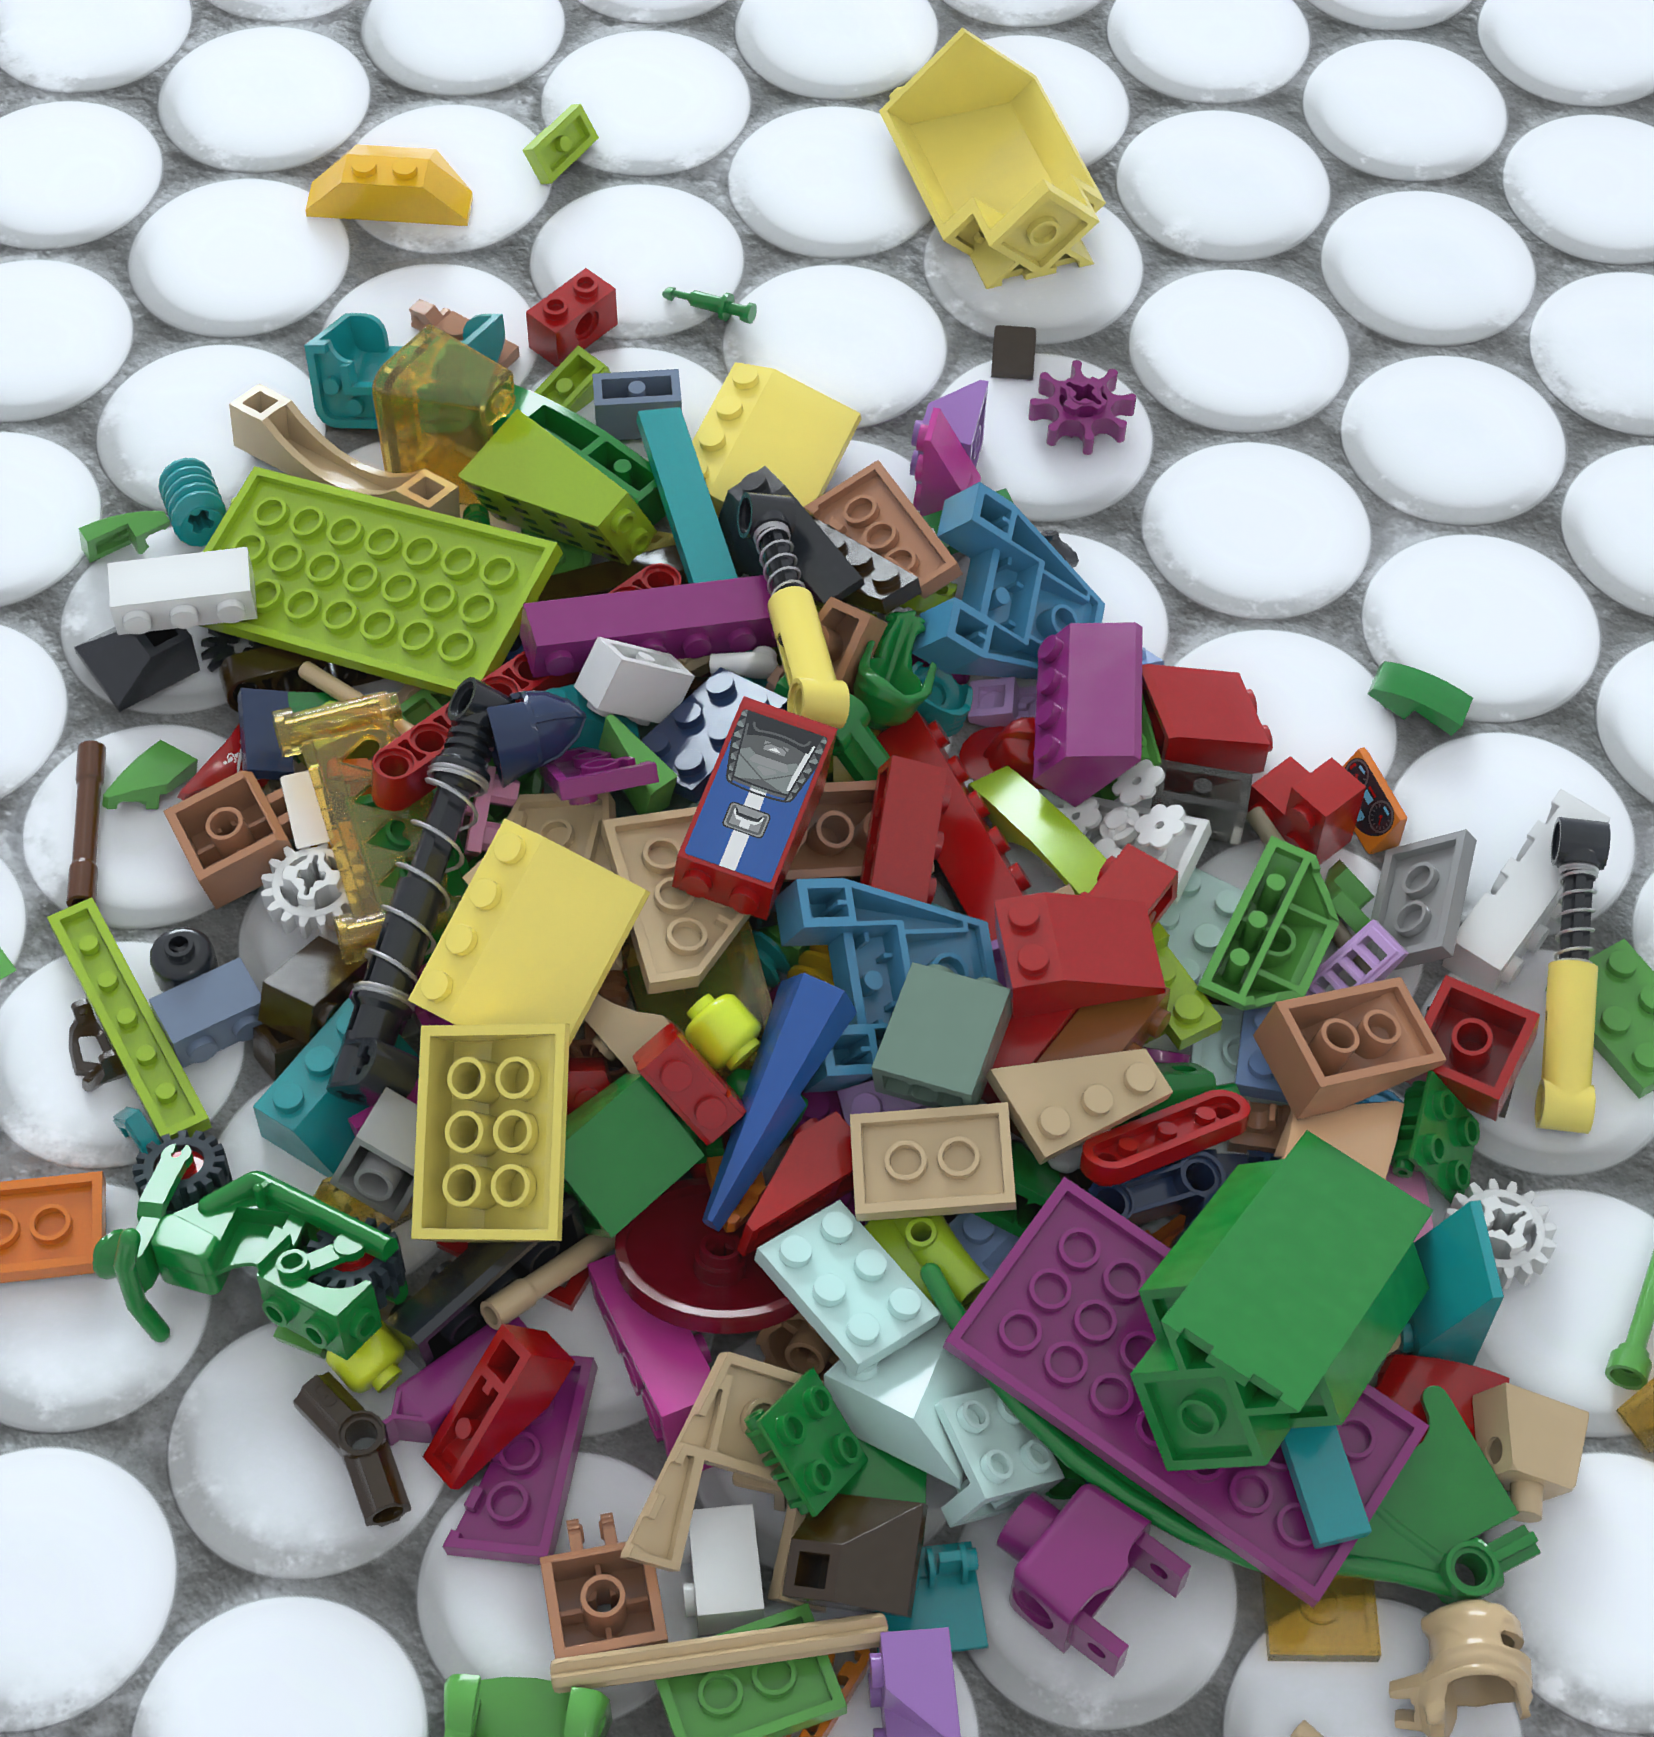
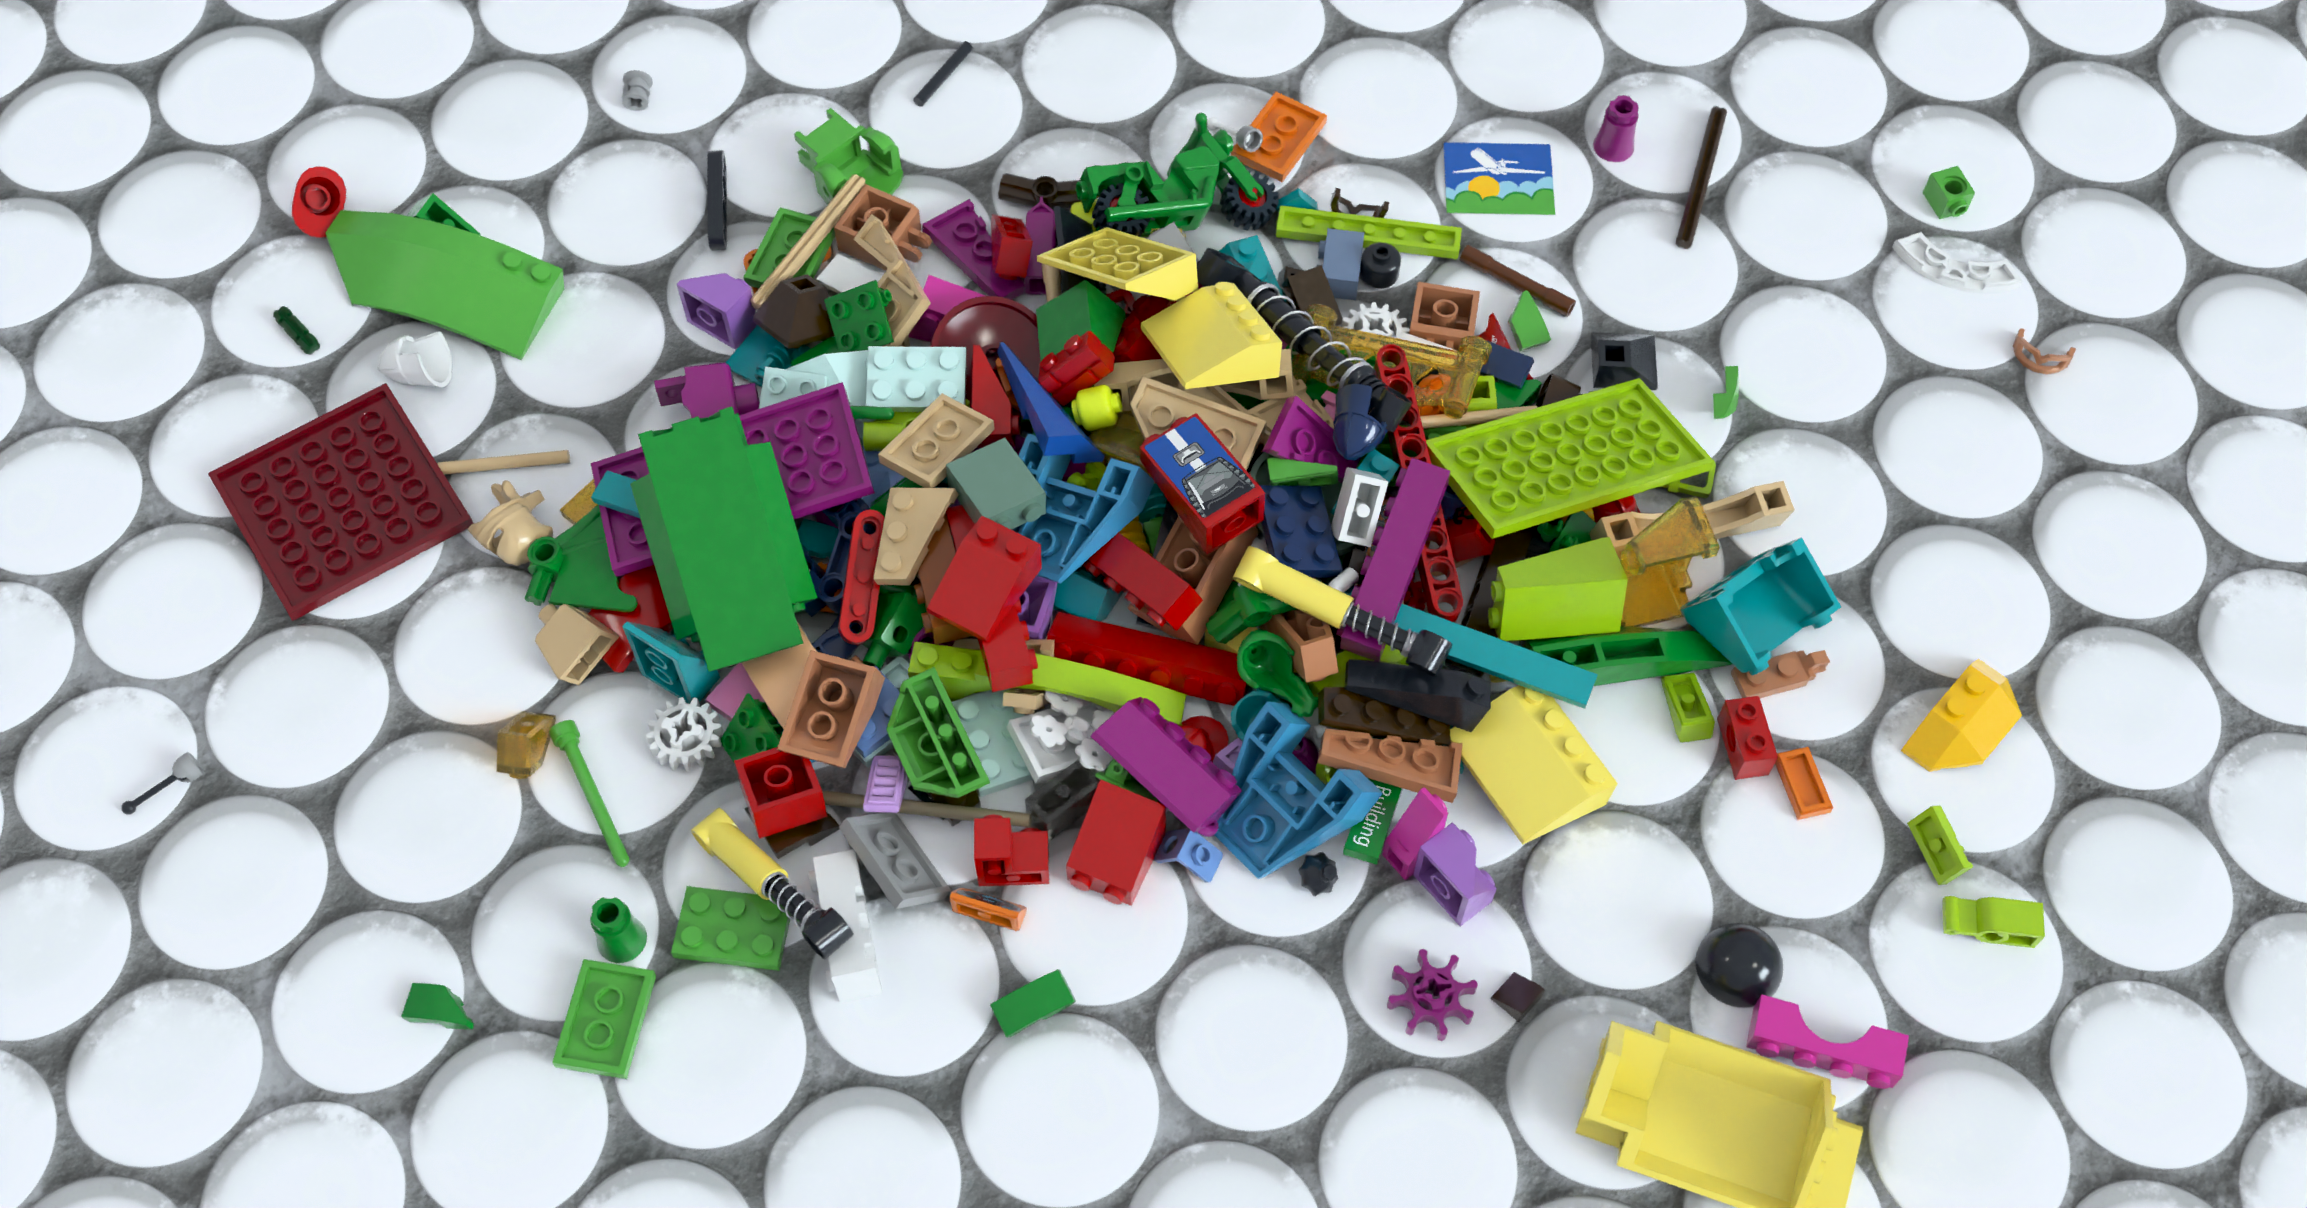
camera: 130 degrees right, 5 degrees up
white brick [107,547,257,635] -> none
teal piece [158,458,227,547] -> none
sand blue brick [592,369,682,440] -> none
green piece [662,287,757,324] -> none
bright green slope [1325,859,1375,933] -> none
none -> light grey hinge [1207,117,1263,152]
none -> black piece [1695,923,1783,1008]
none -> dark pink arch [1746,995,1909,1089]
none -> orange tile [1775,747,1833,820]
none -> lime piece [1942,896,2045,948]

